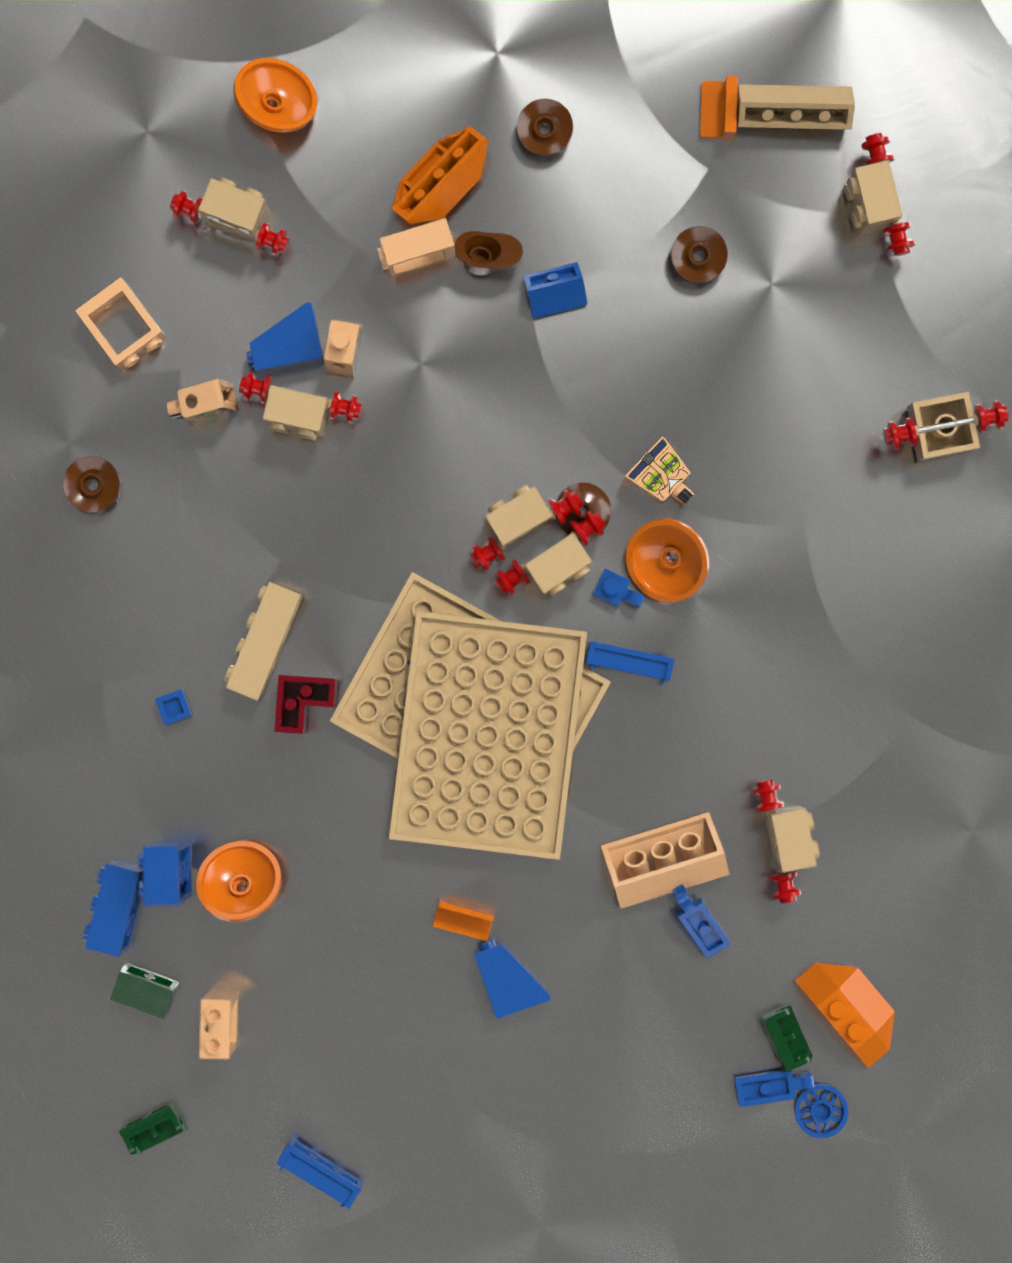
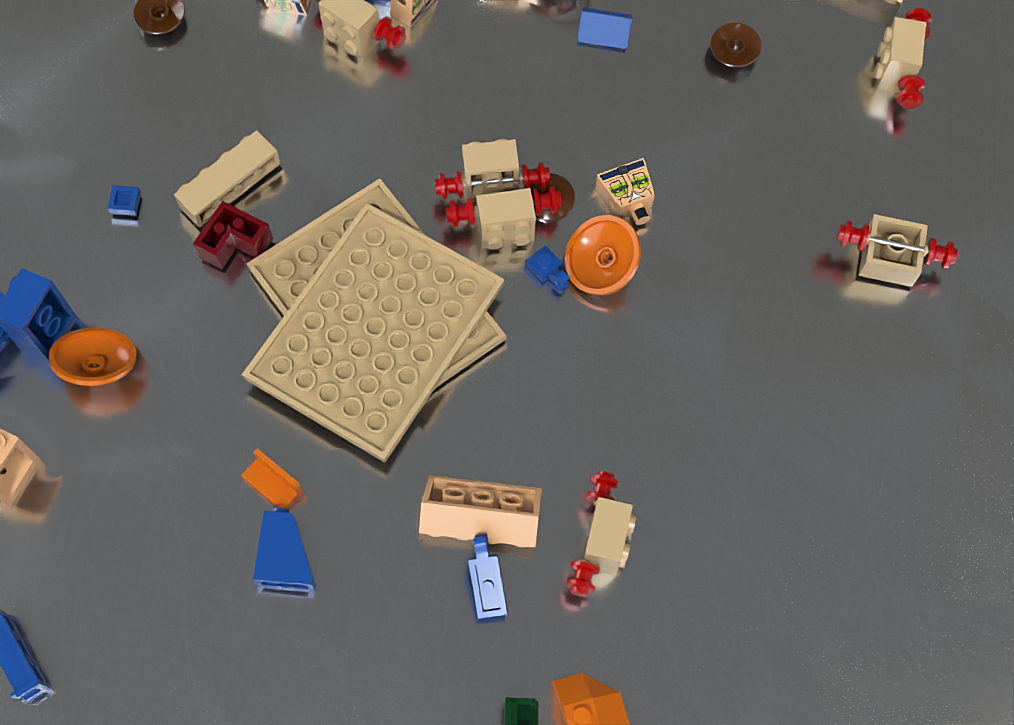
camera: 20 degrees right, 20 degrees down
blue container [585,641,675,685] -> none

